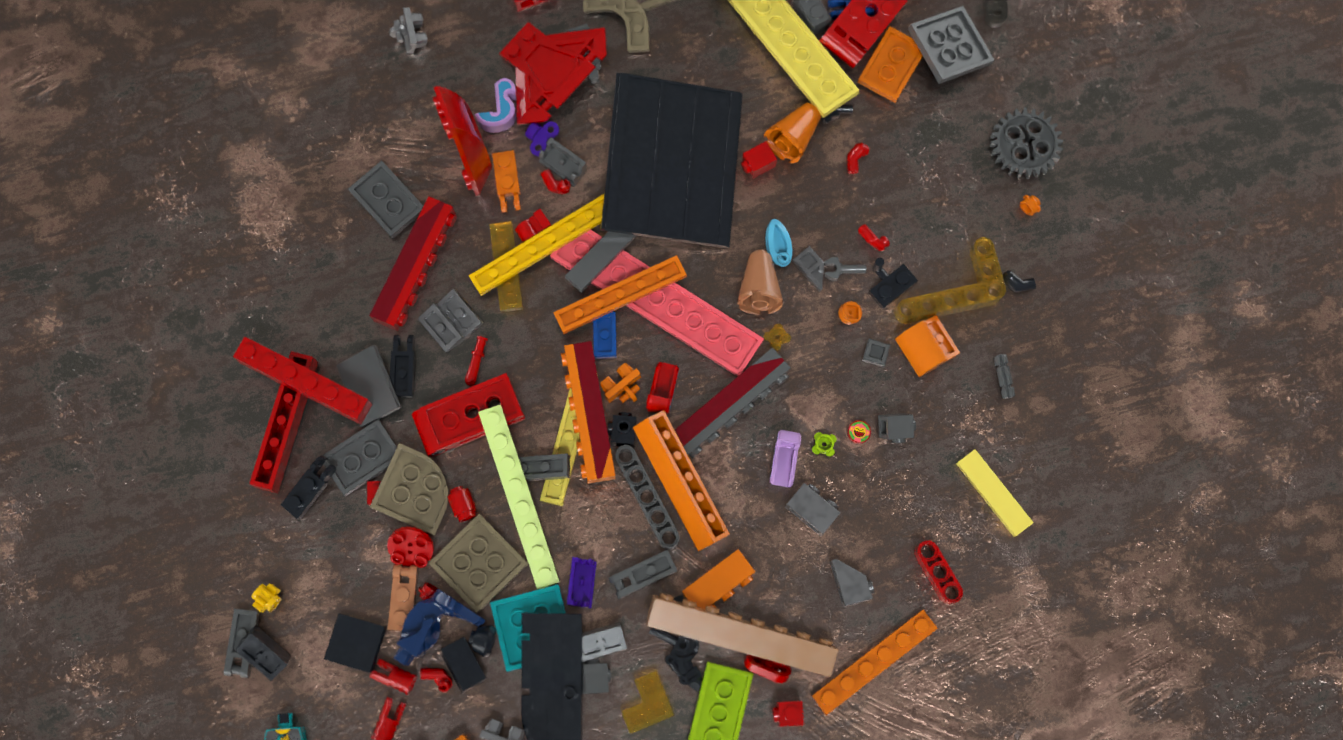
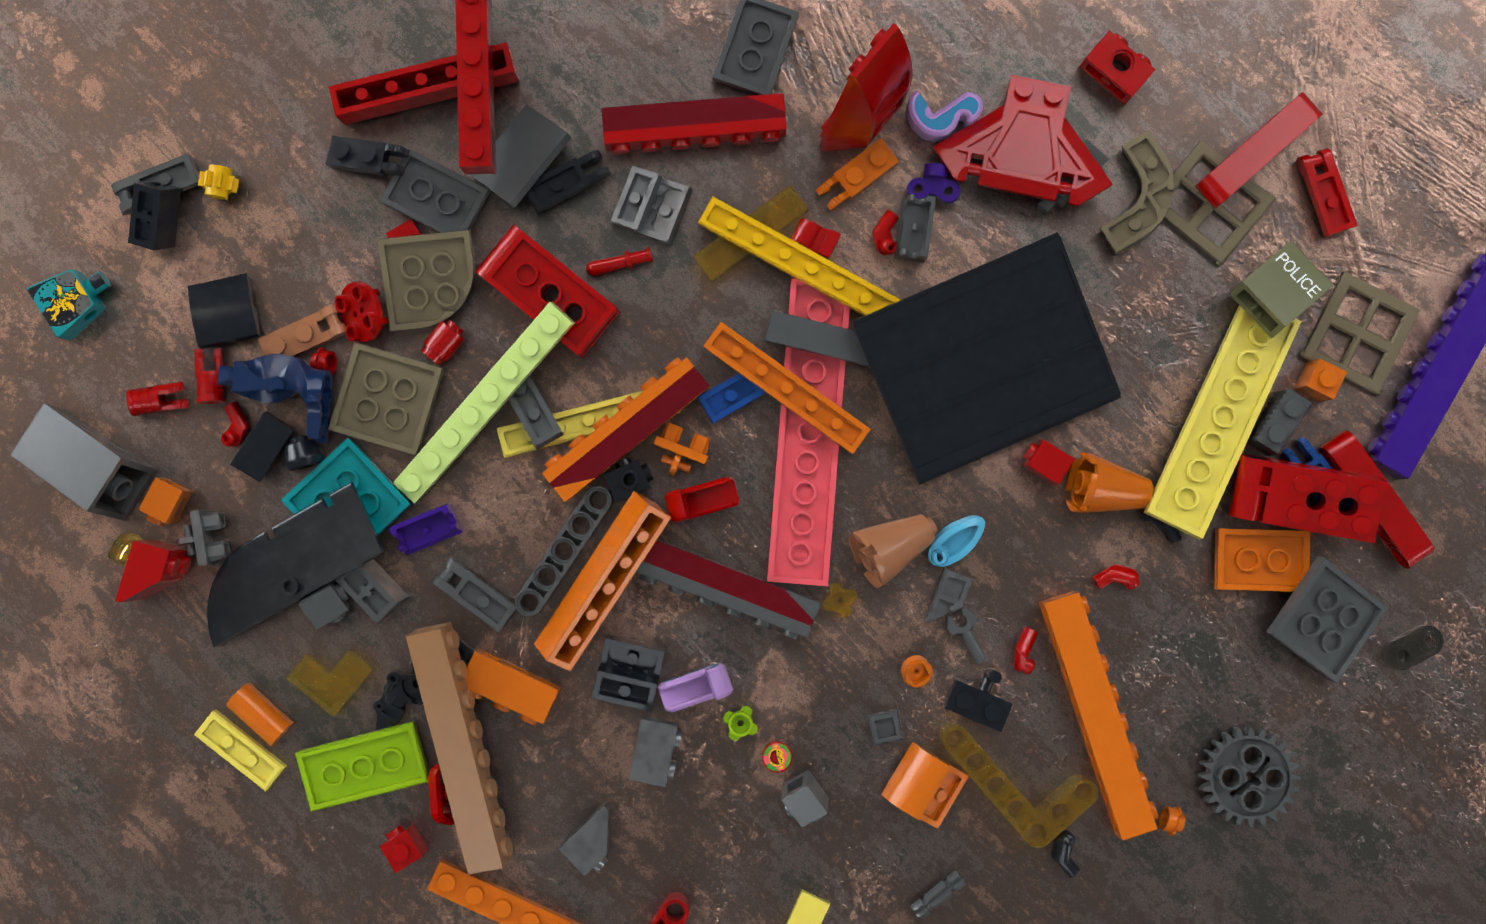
camera: 60 degrees right, 10 degrees up
none -> black slope [592,634,666,712]
none -> orange brick [1039,591,1159,841]

